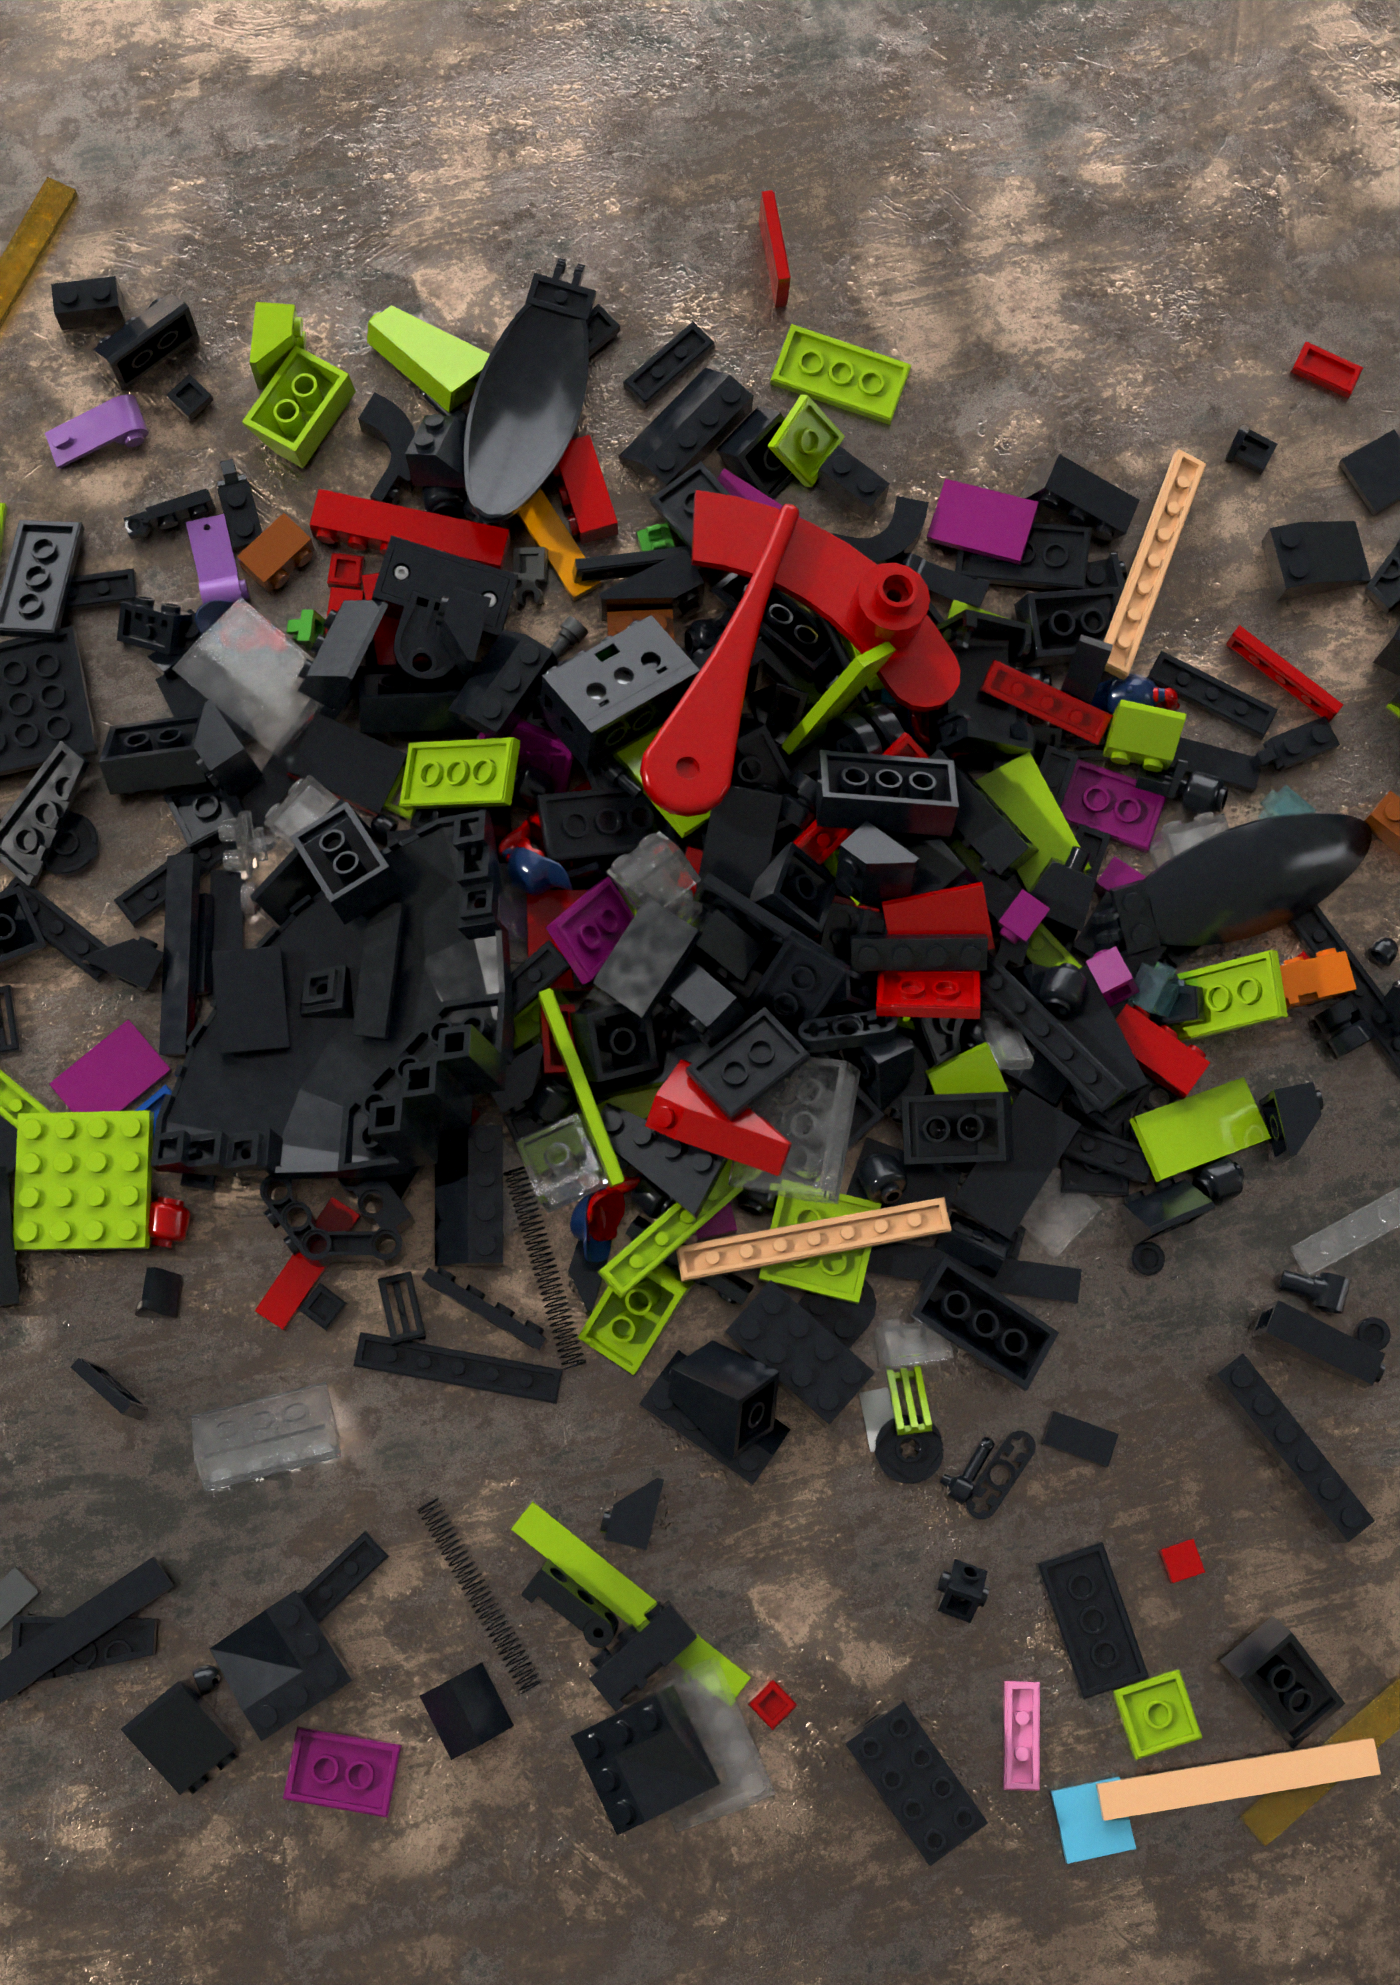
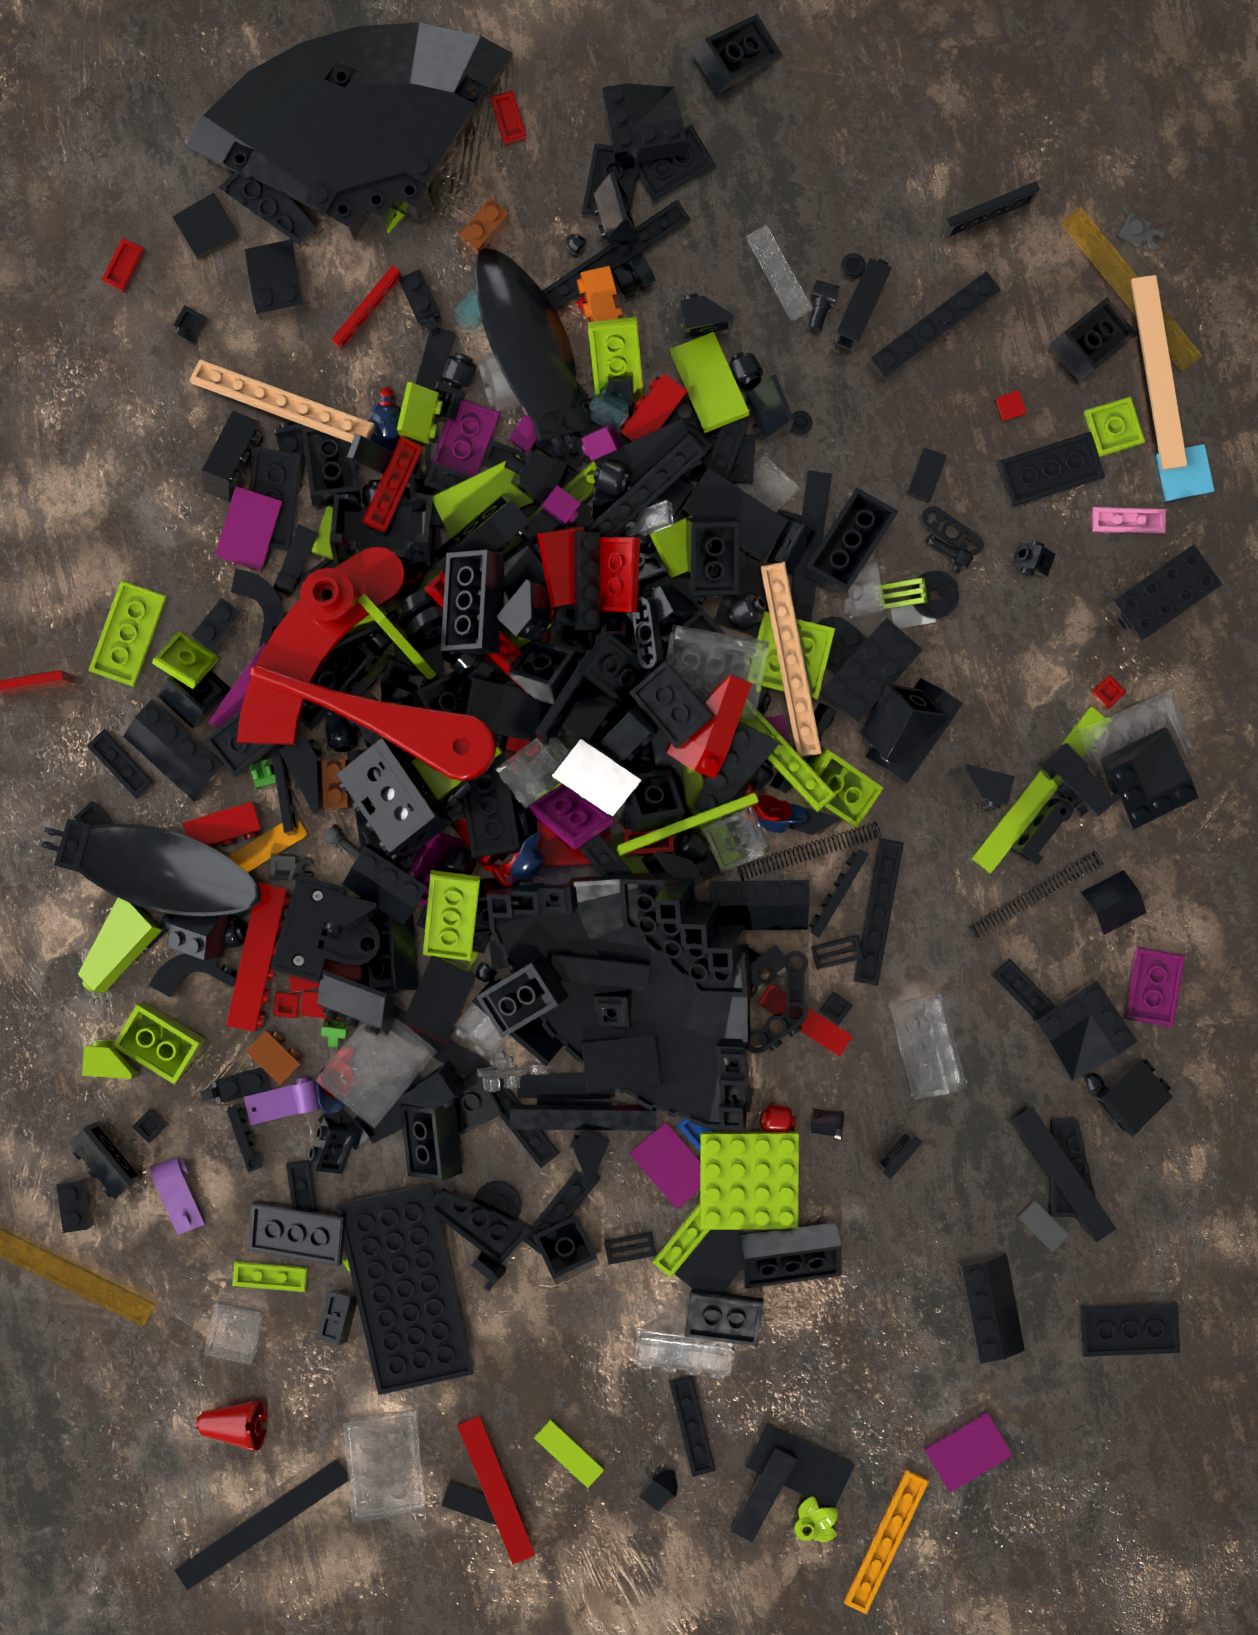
camera: 80 degrees left, 10 degrees up
black tile [1147,651,1278,740] -> none

